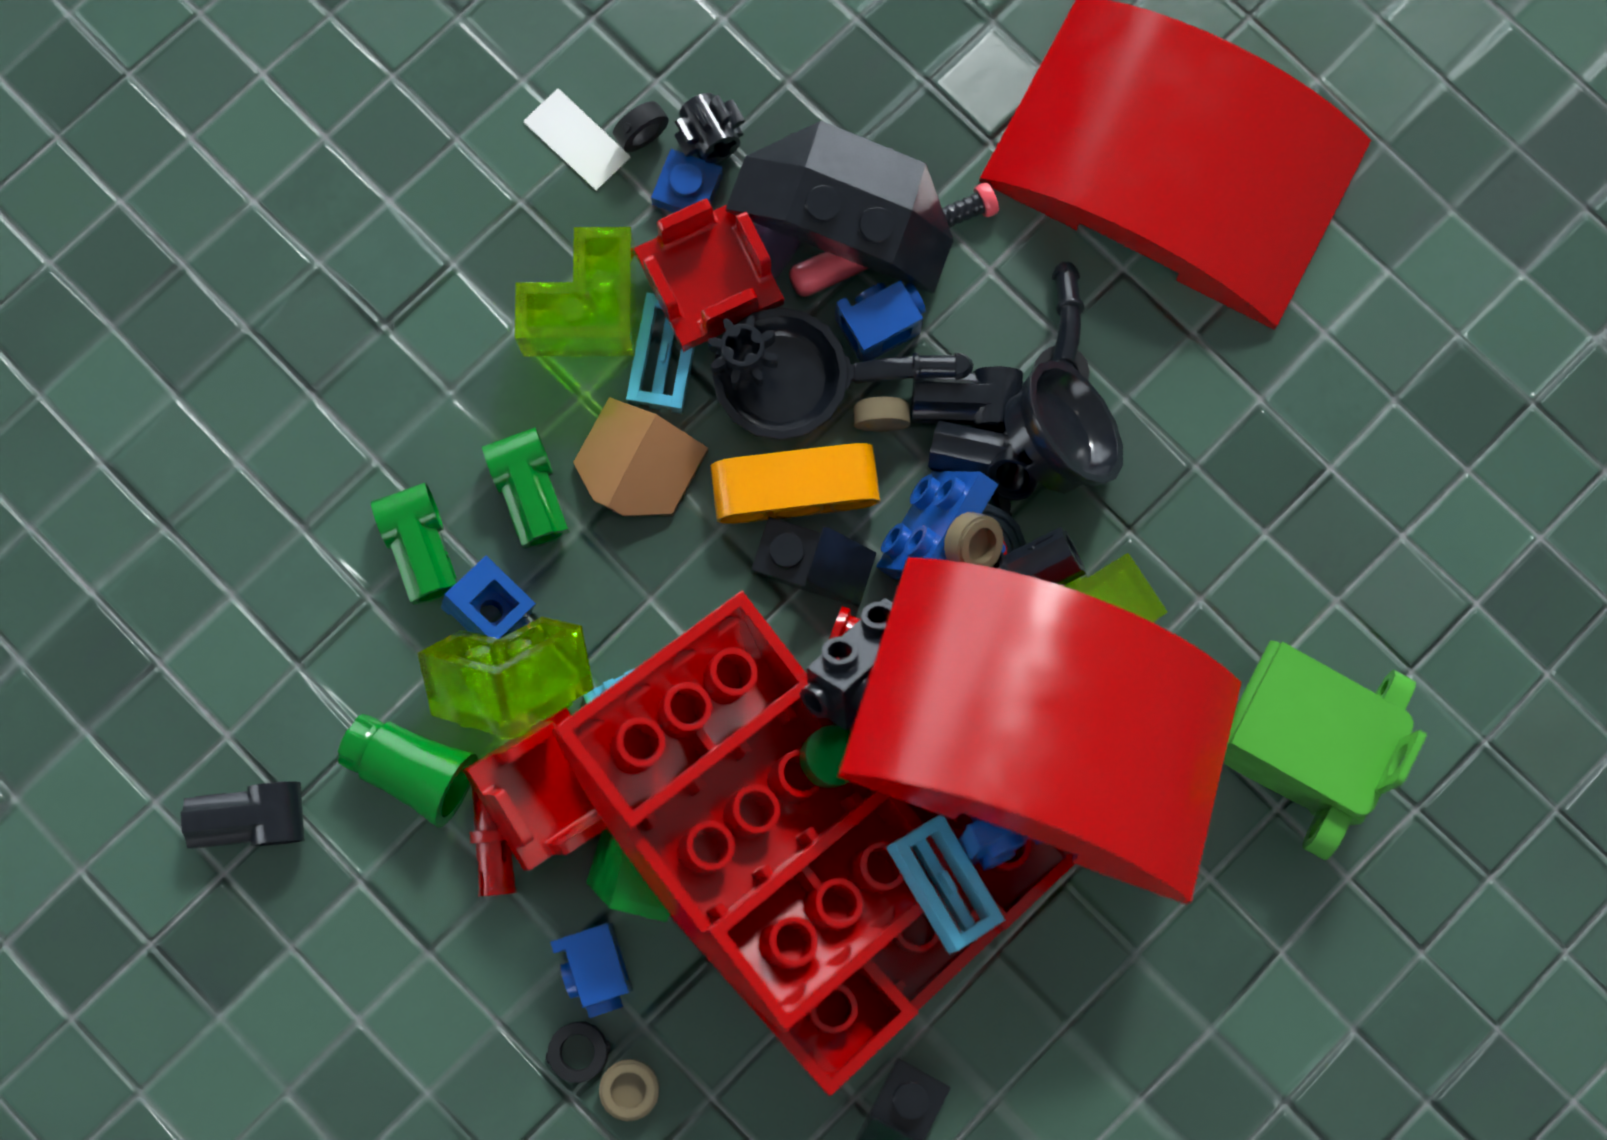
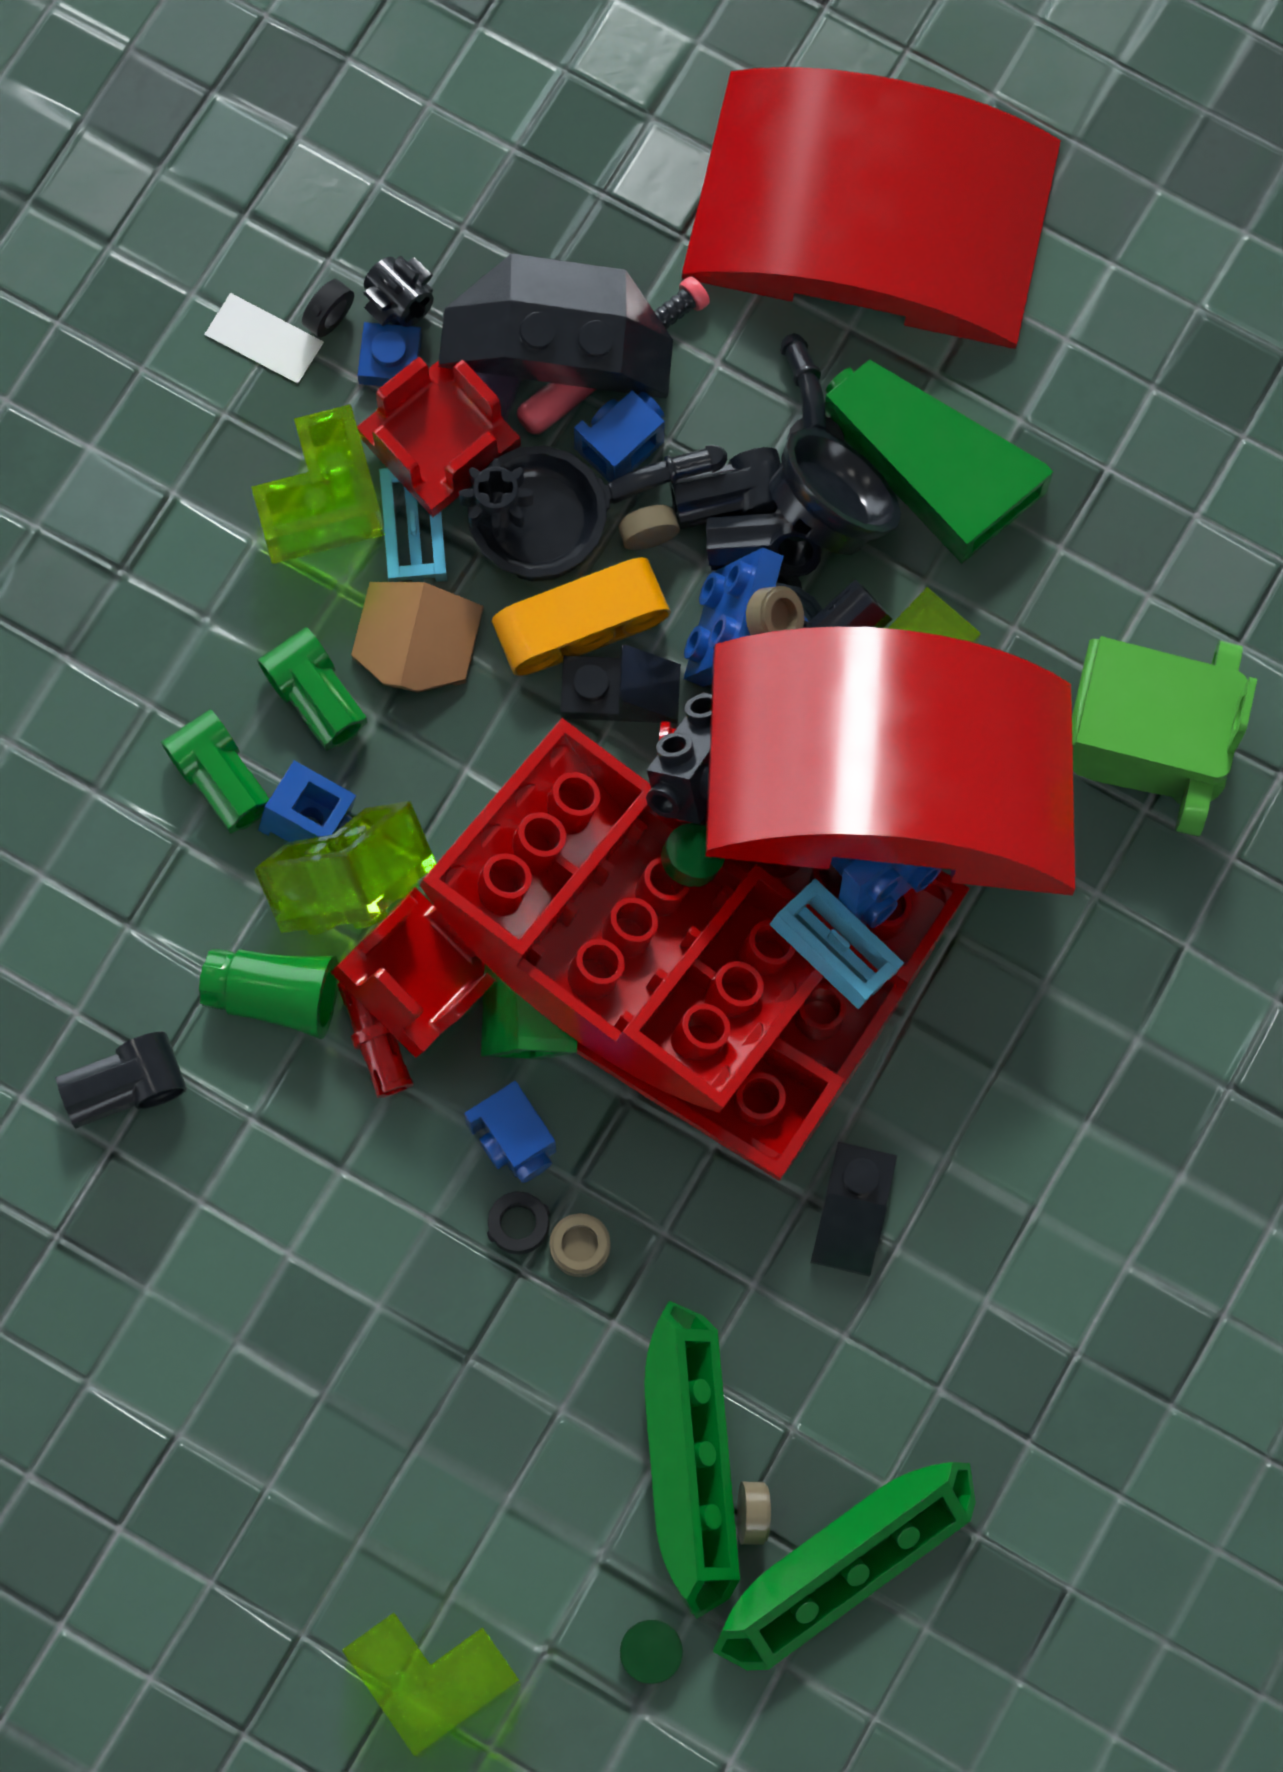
camera: 15 degrees left, 5 degrees down
none -> green slope [825,359,1053,564]

